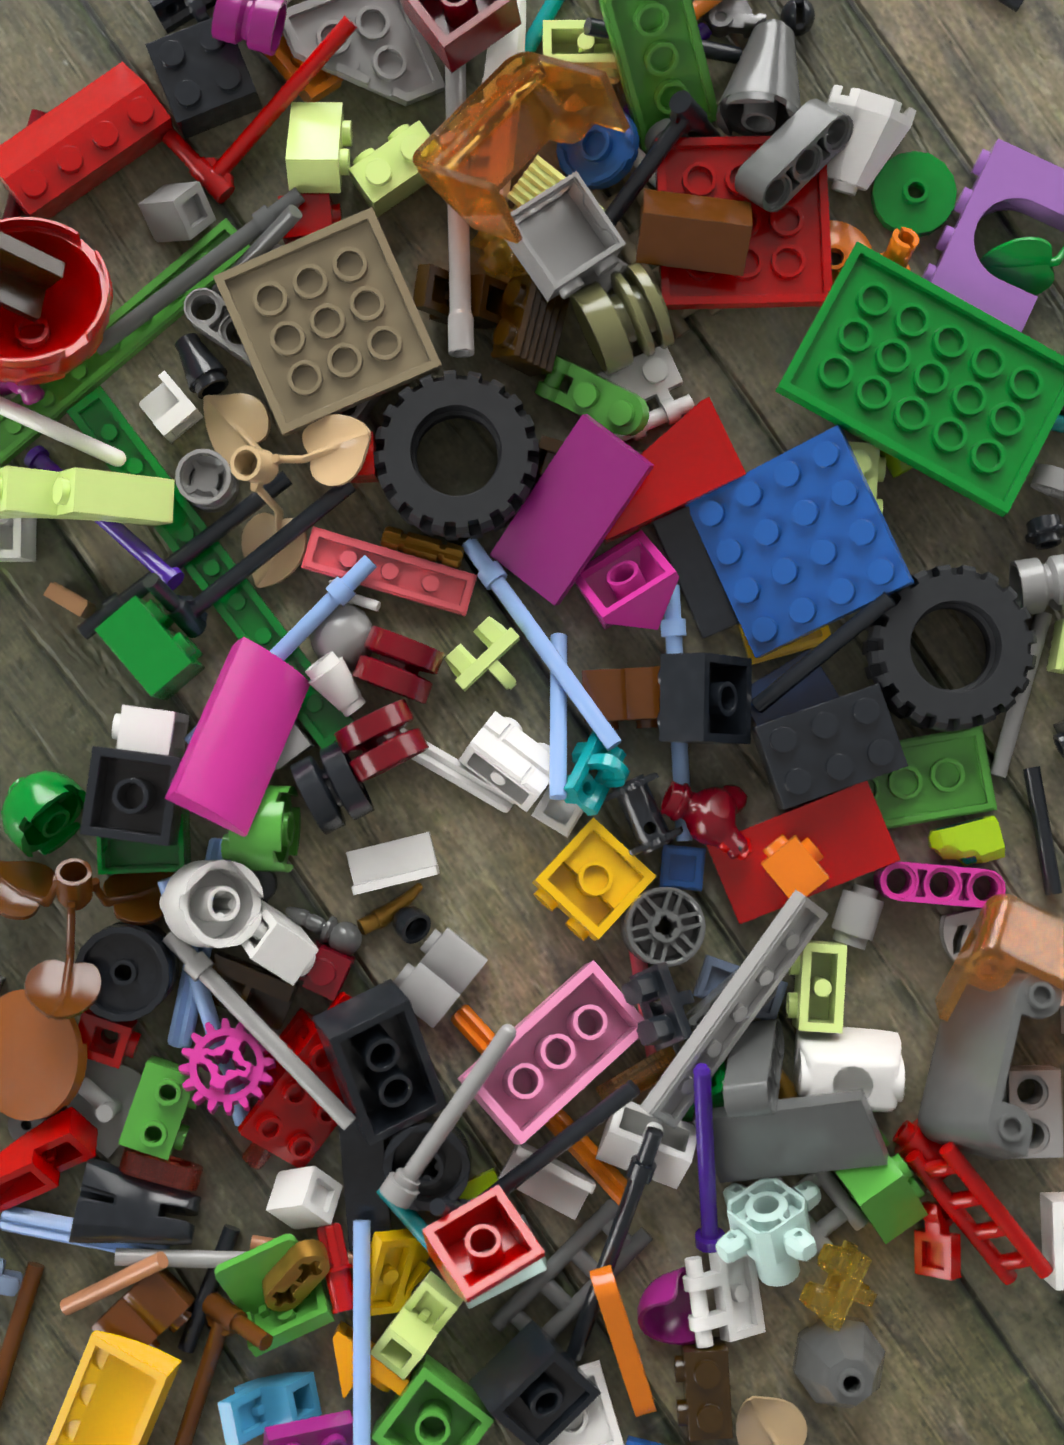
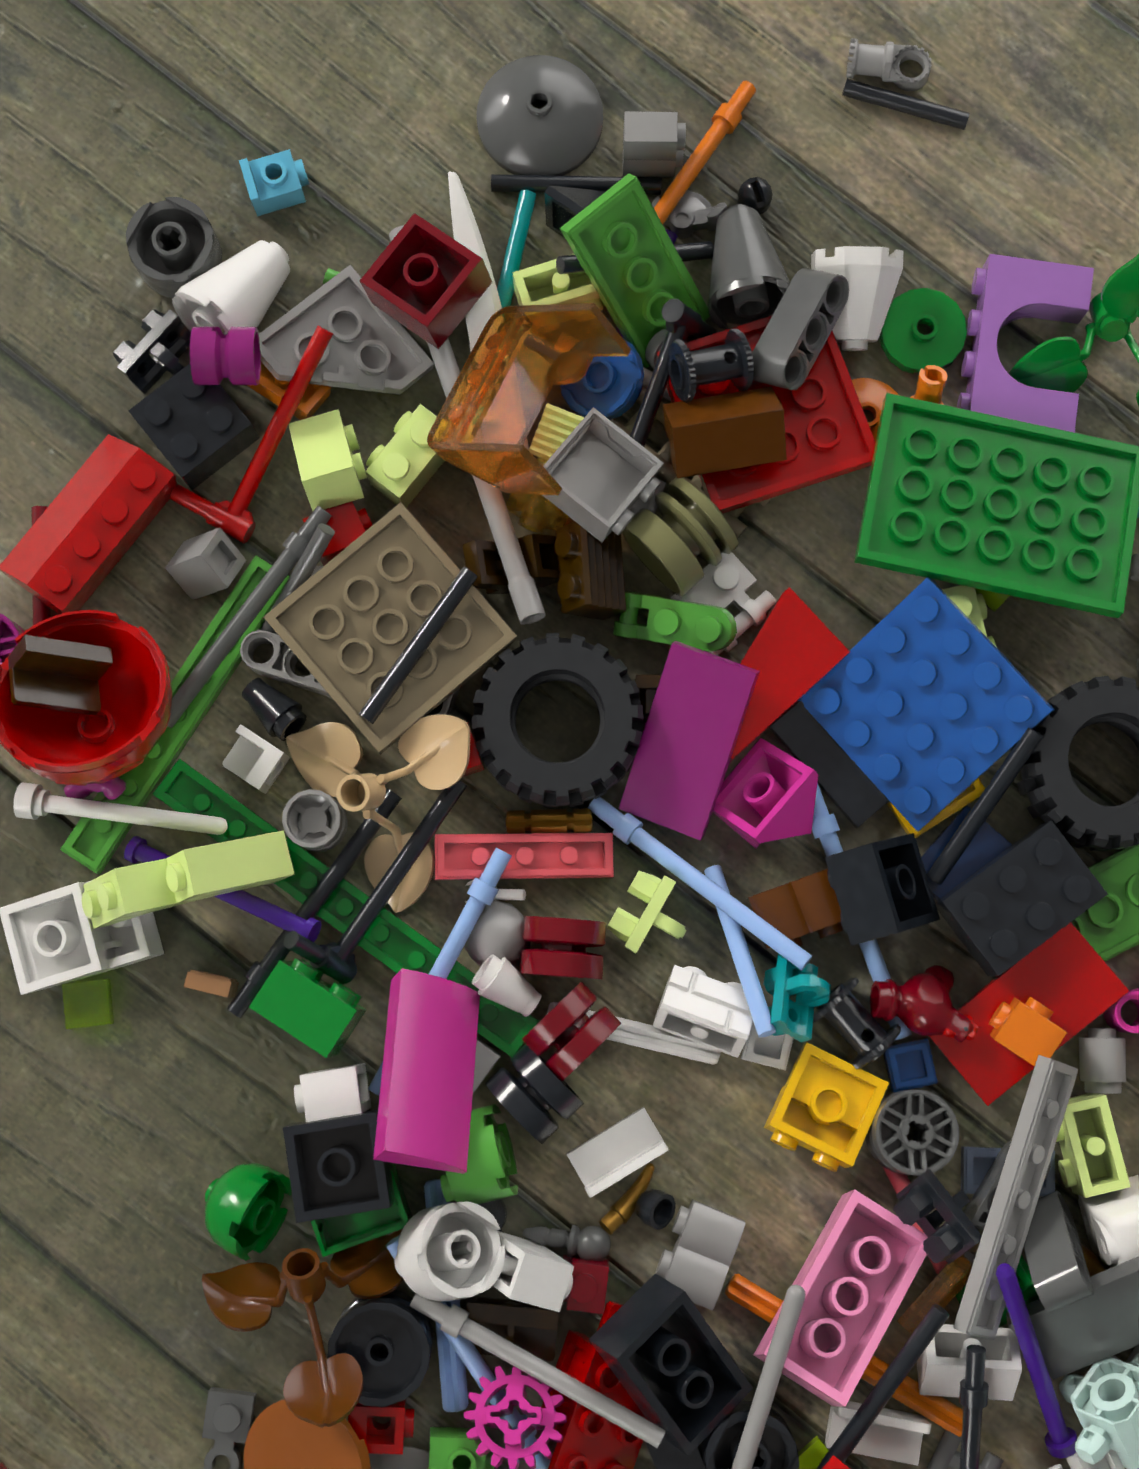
camera: 15 degrees left, 5 degrees down
none -> black bar [358,567,478,724]
none -> black hose [668,328,754,403]

